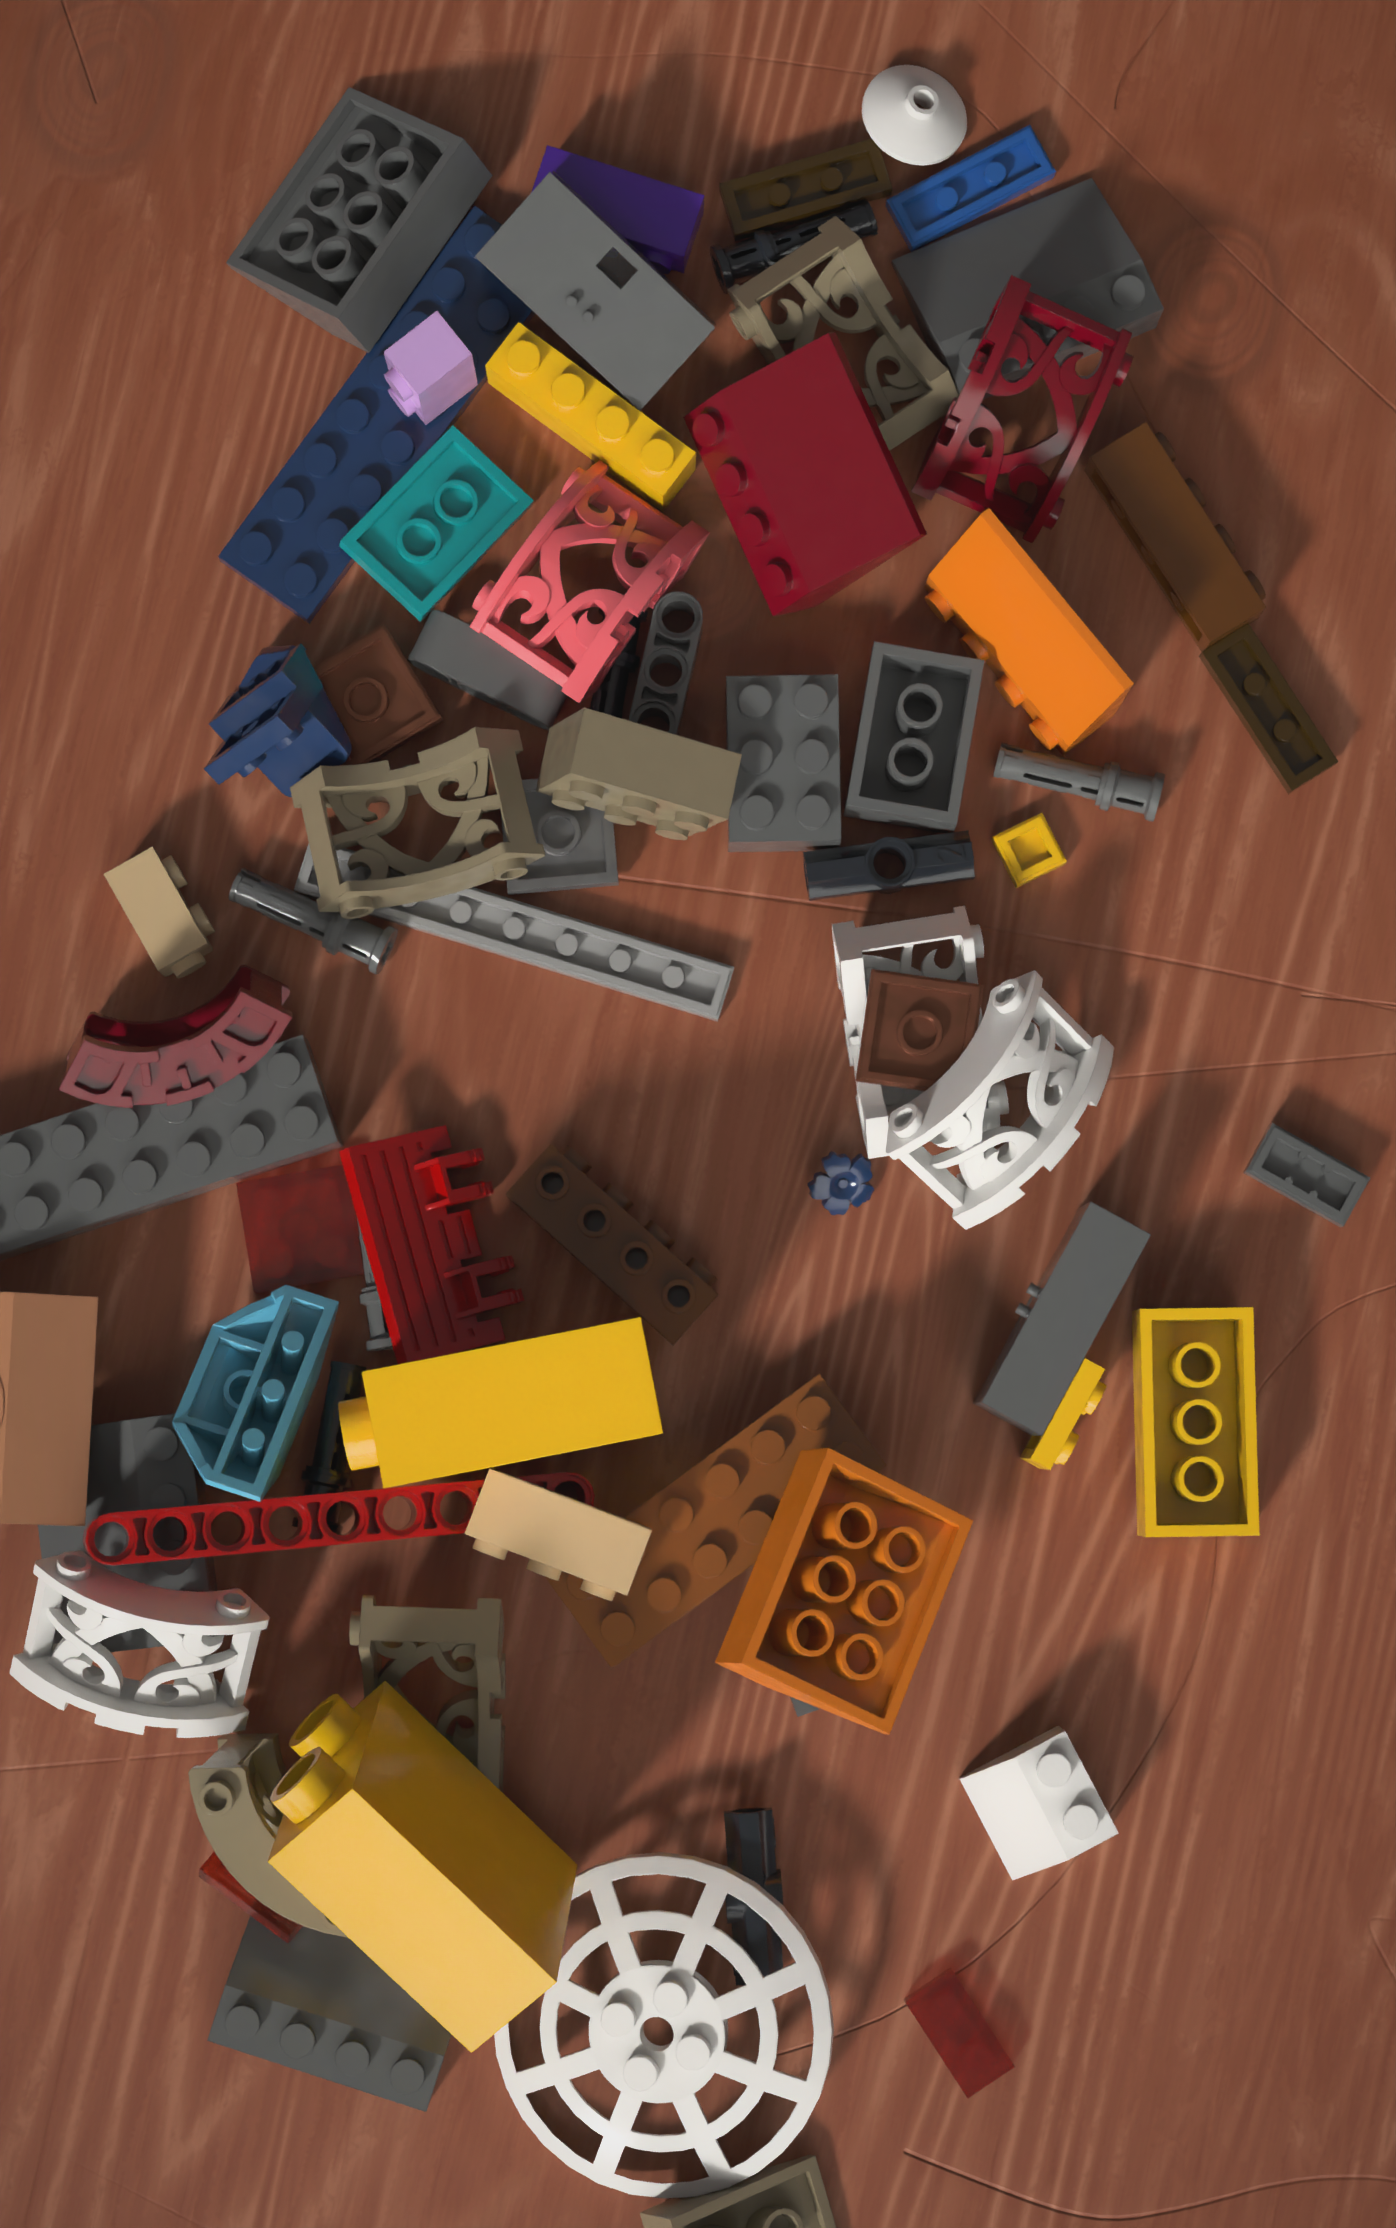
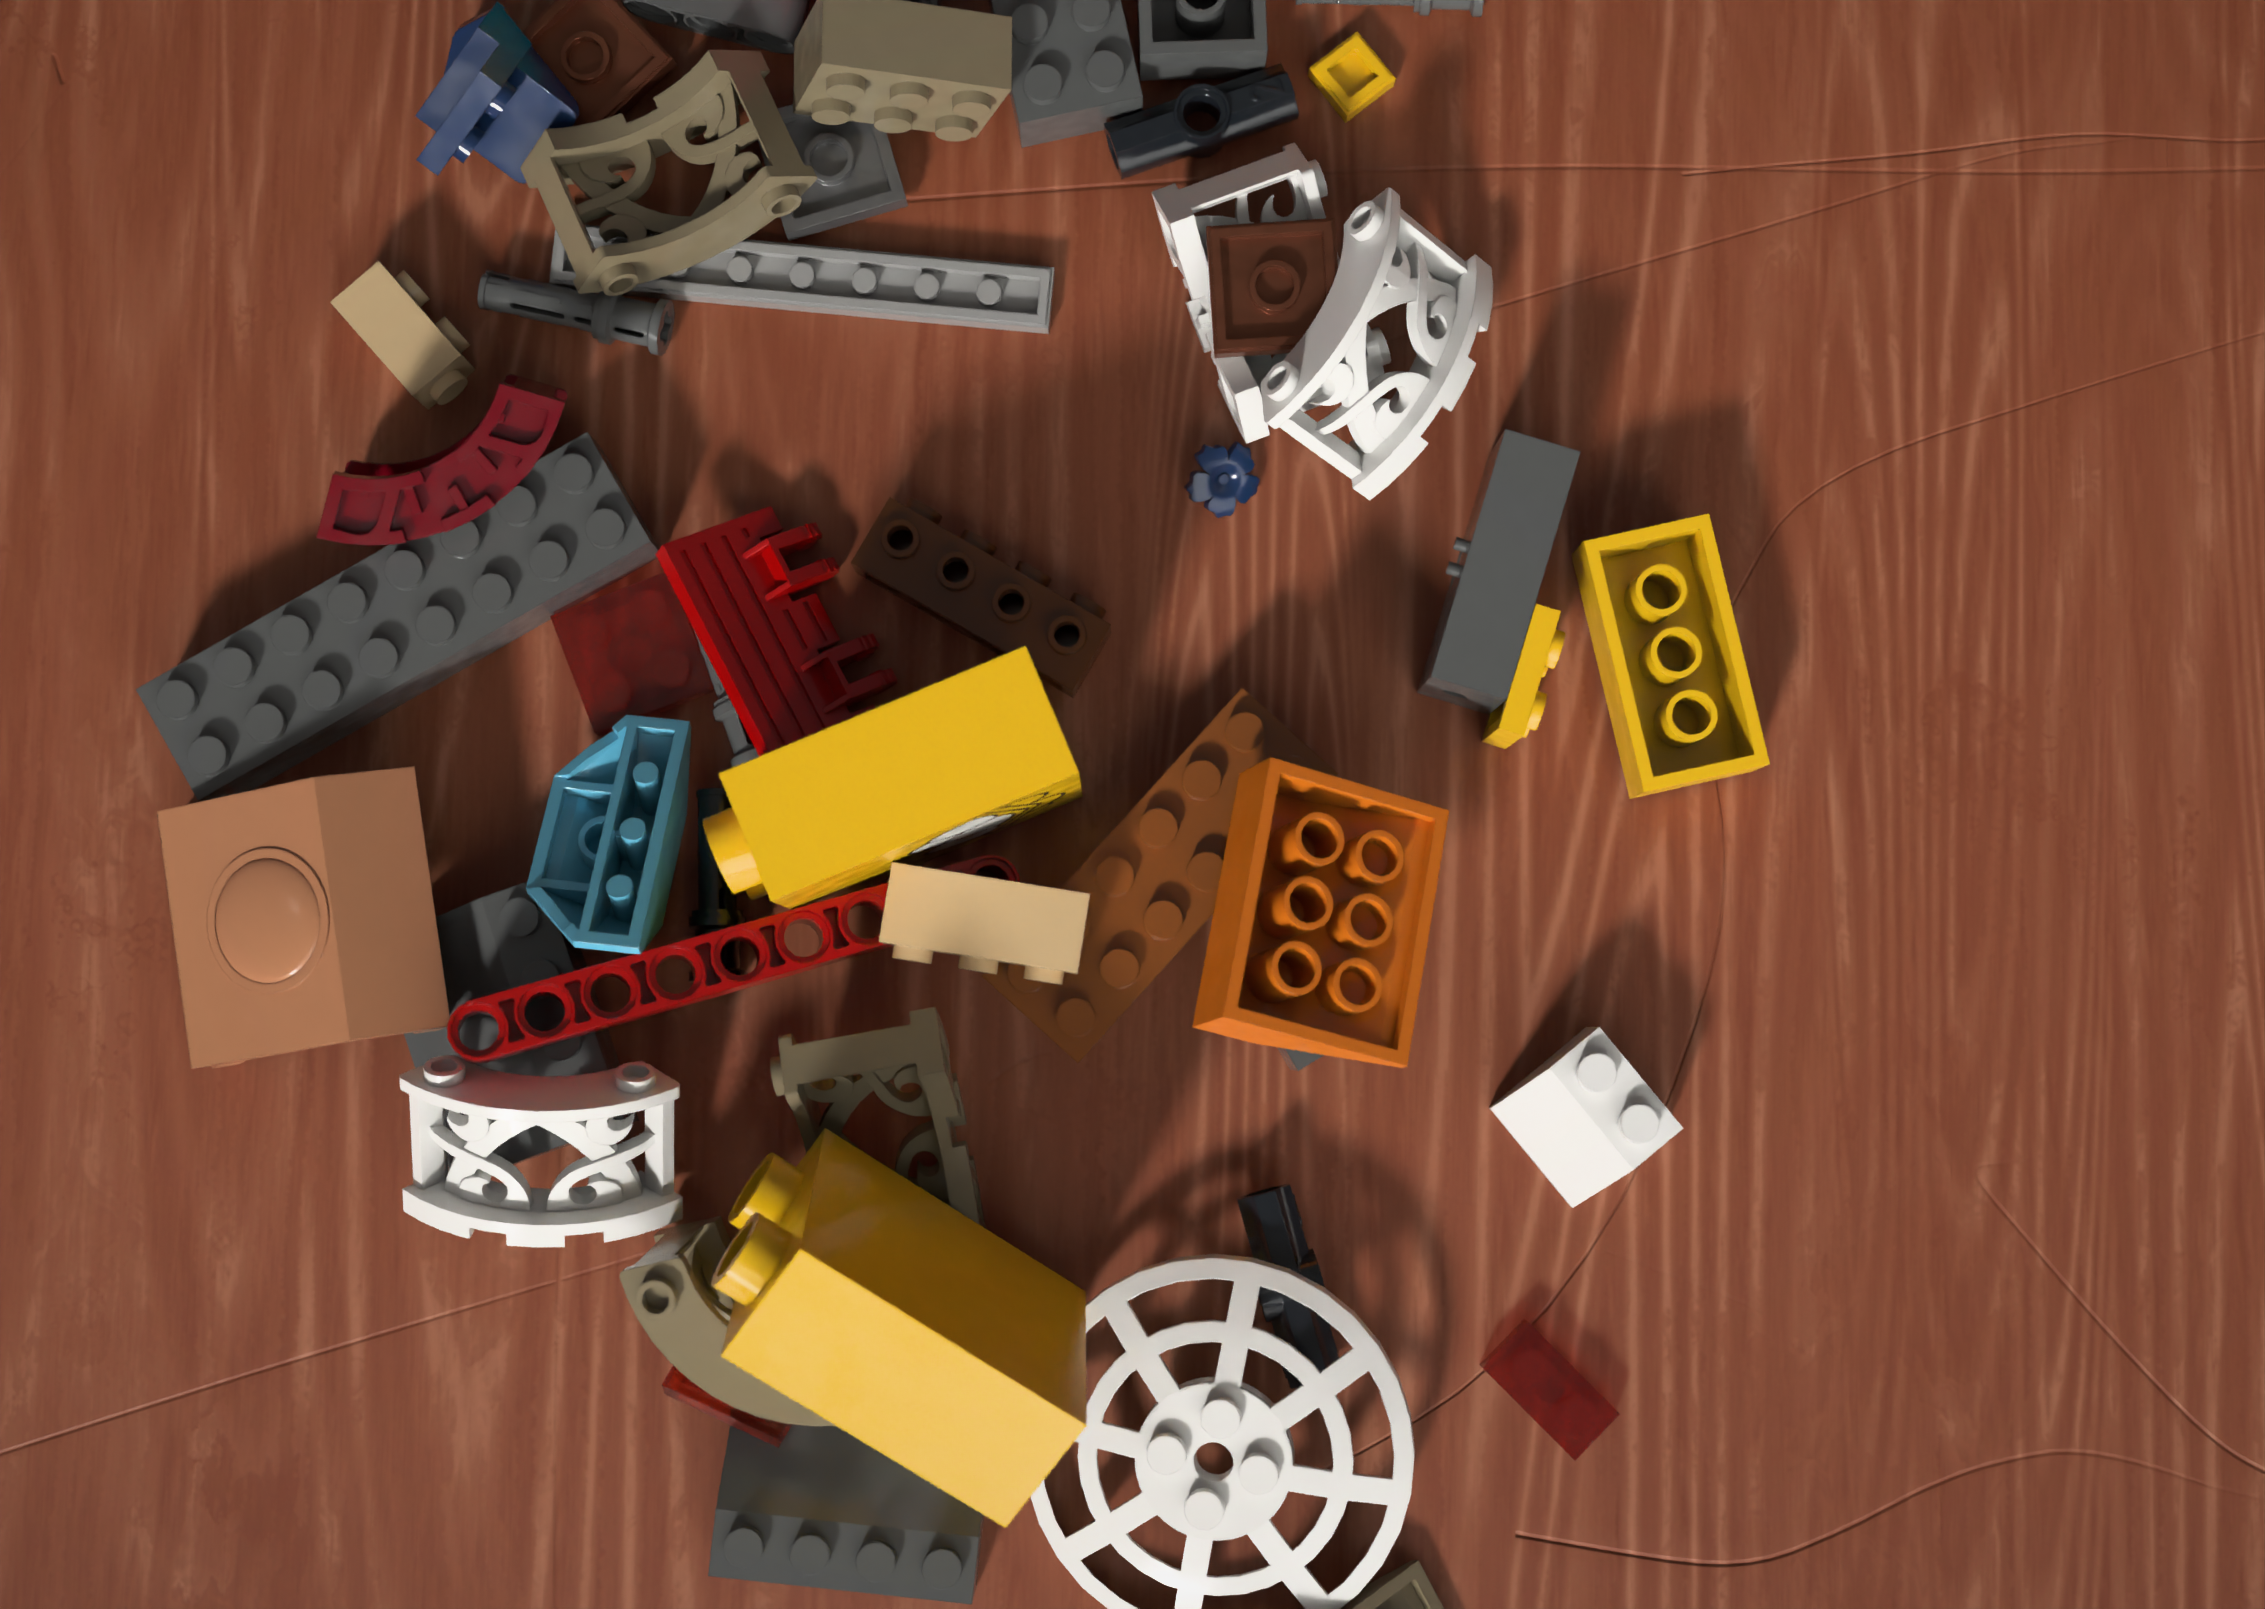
camera: 10 degrees left, 0 degrees up
dark grey plate [1243,1123,1370,1227] -> none

